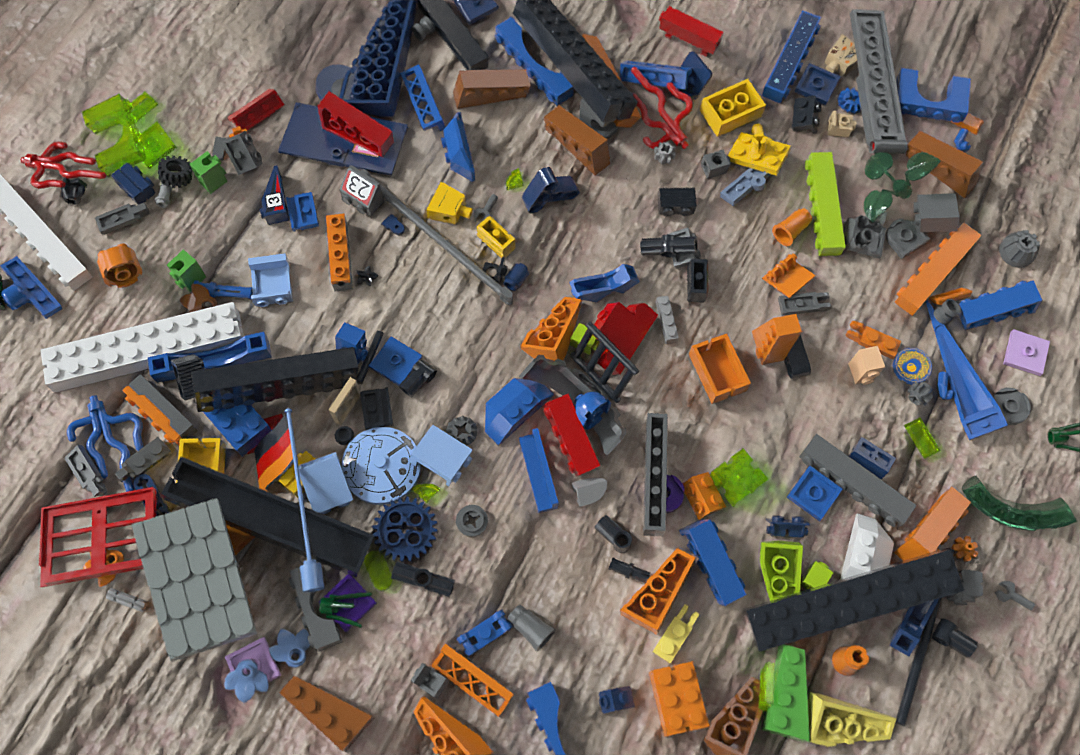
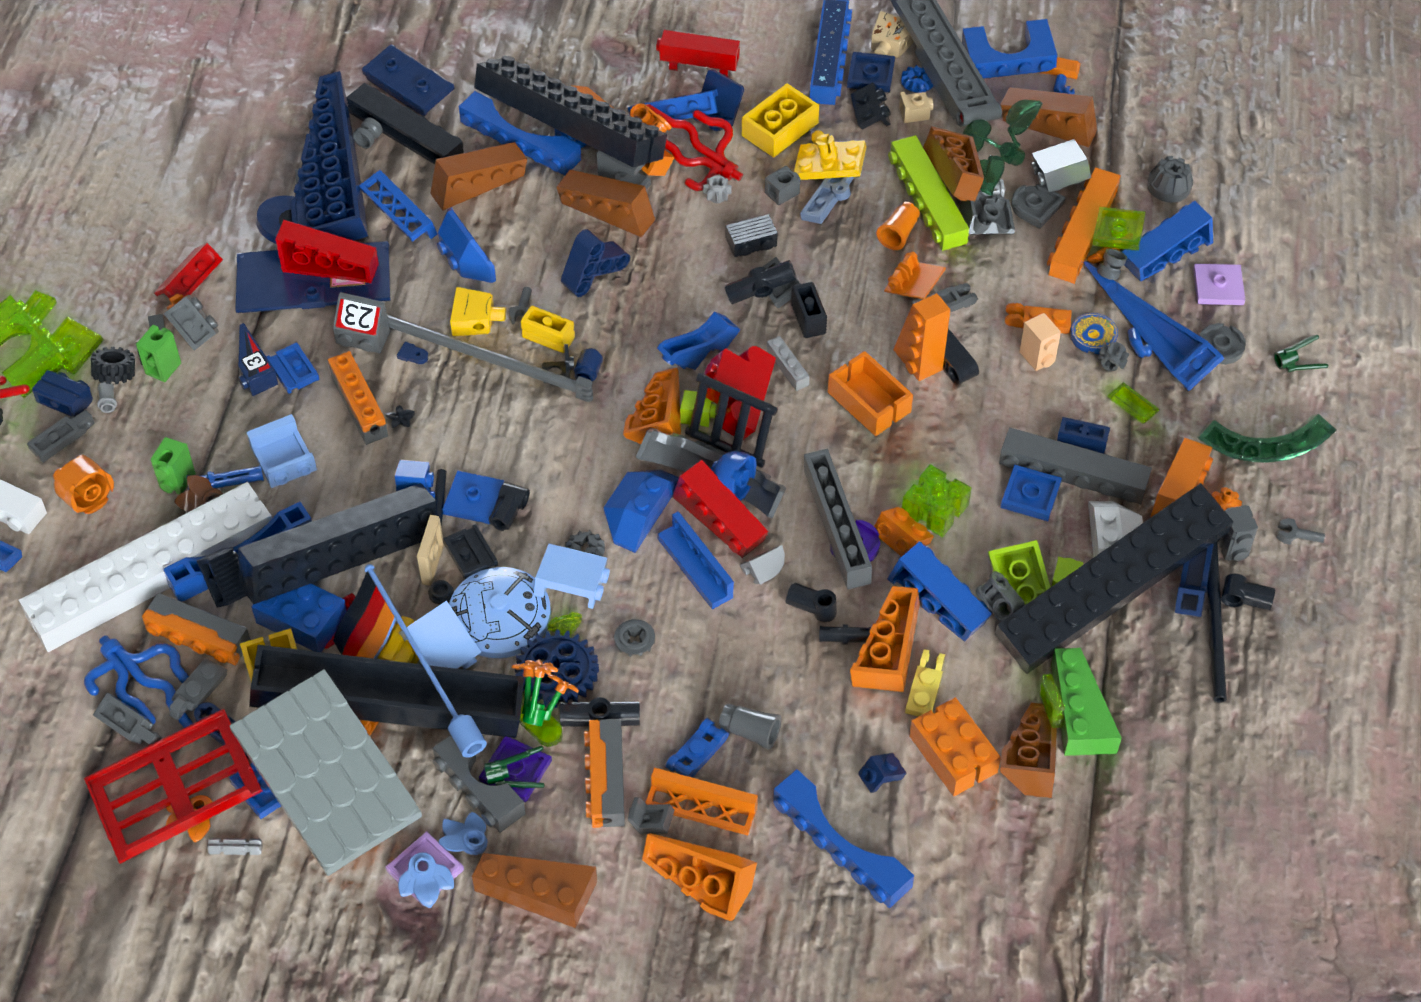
camera: 15 degrees left, 15 degrees down
clear neon green tile [506,168,524,190] -> none
dark blue hinge [766,515,810,538] -> none
light yellow wedge [808,692,896,747] -> none
orange plant [832,645,869,676] -> none
none -> plant [512,660,579,726]
none -> piece [584,719,625,828]
none -> orange piece [630,103,672,133]
none -> dark orange wedge [923,126,984,202]
none -> dark grey piece [976,571,1025,621]
none -> clear neon green plate [1093,207,1146,251]

